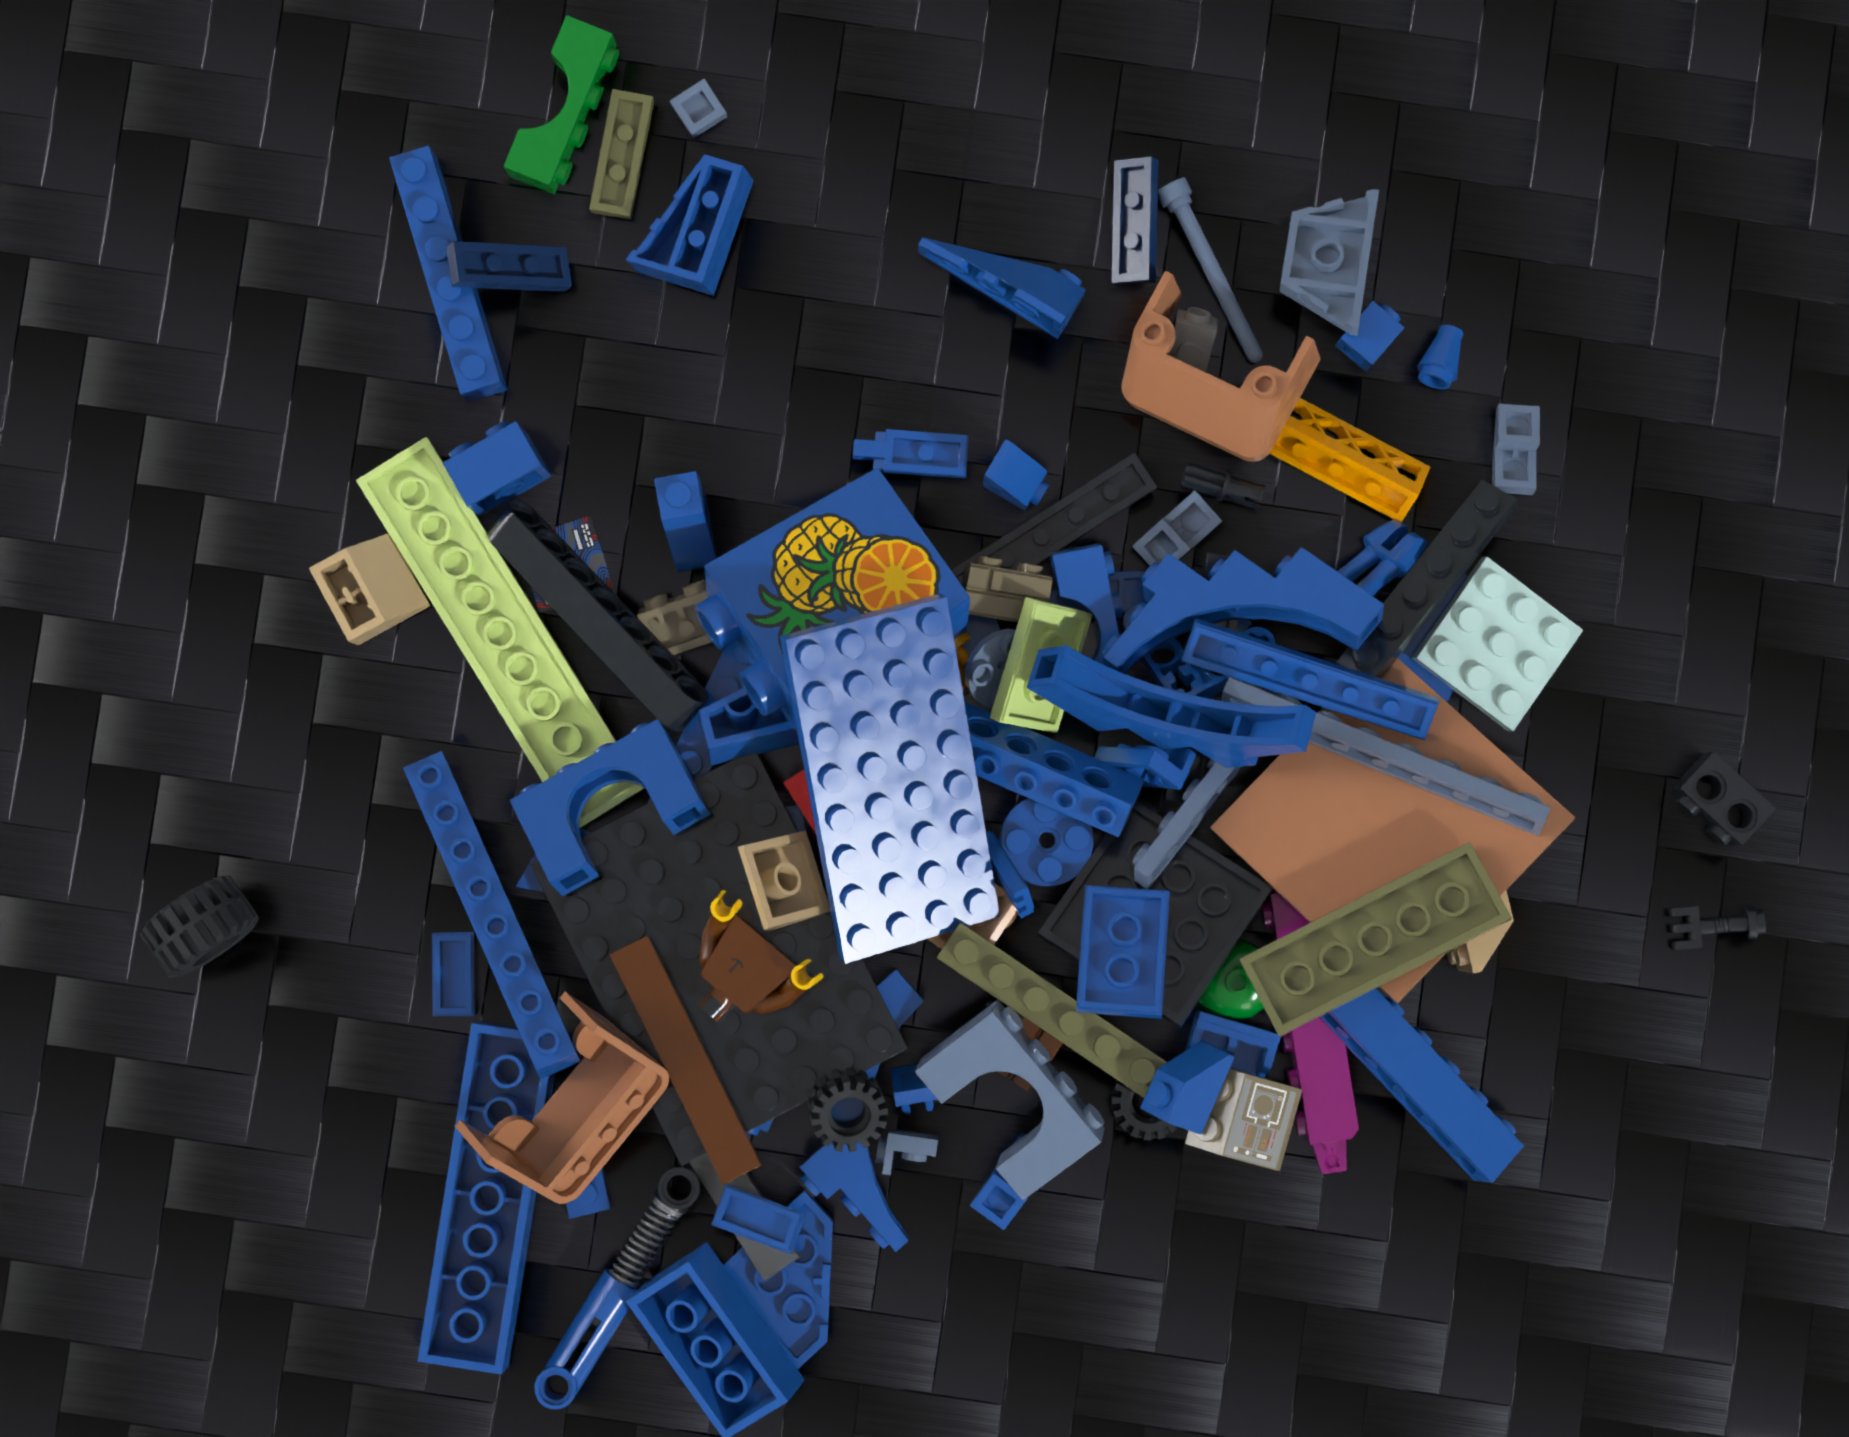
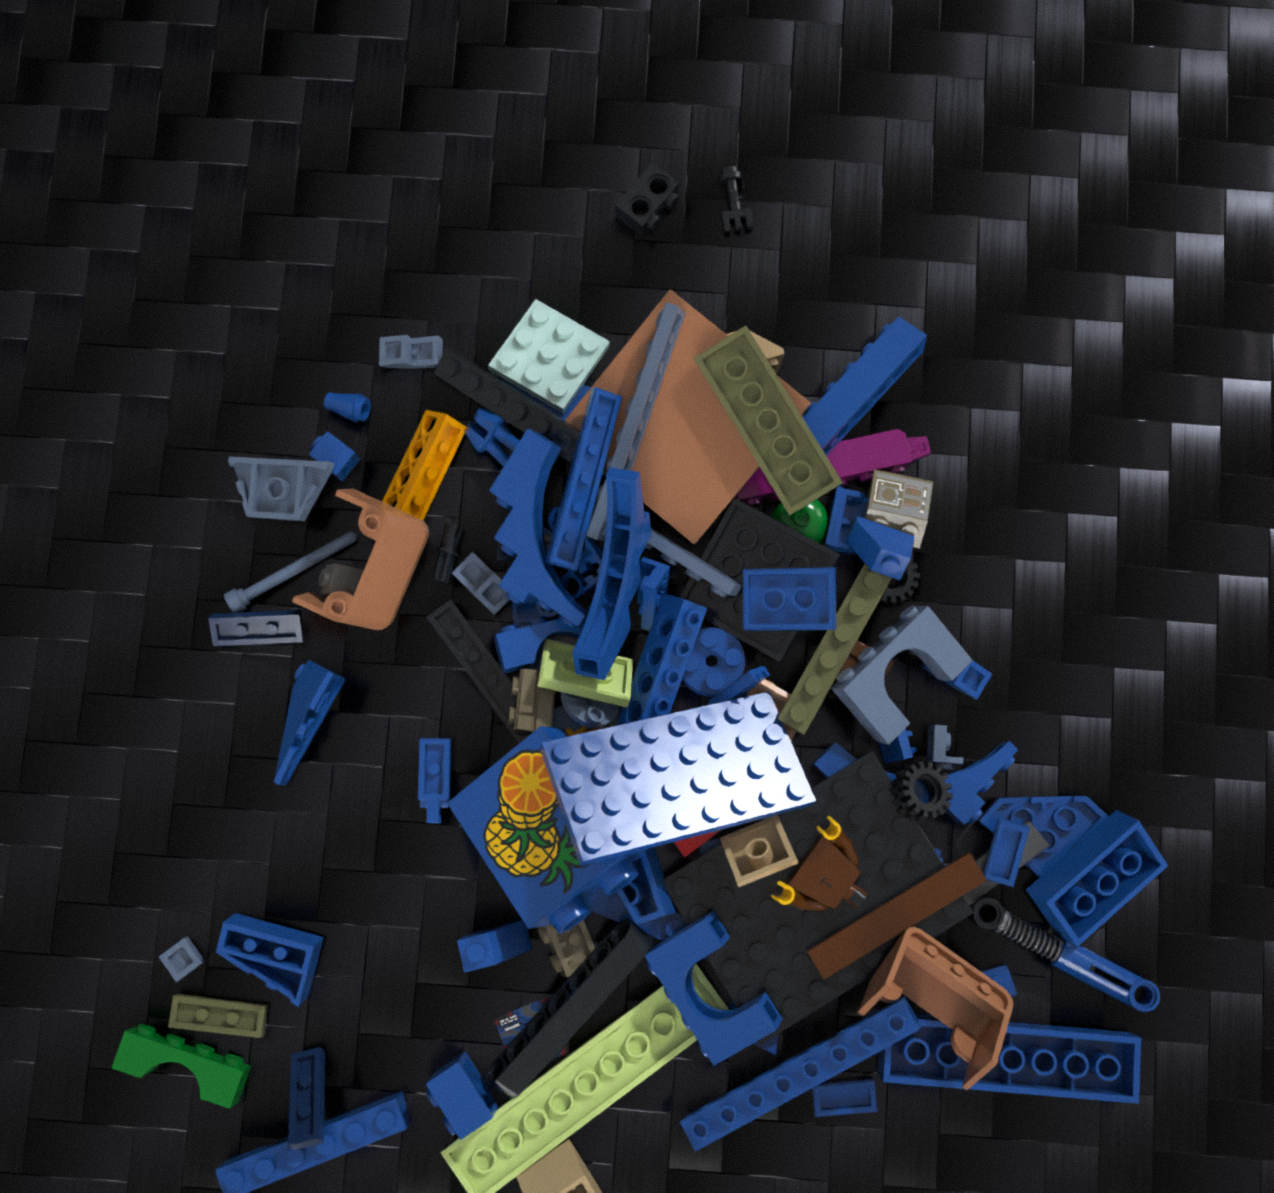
camera: 95 degrees left, 5 degrees down
blue slope [983,439,1050,511] -> none

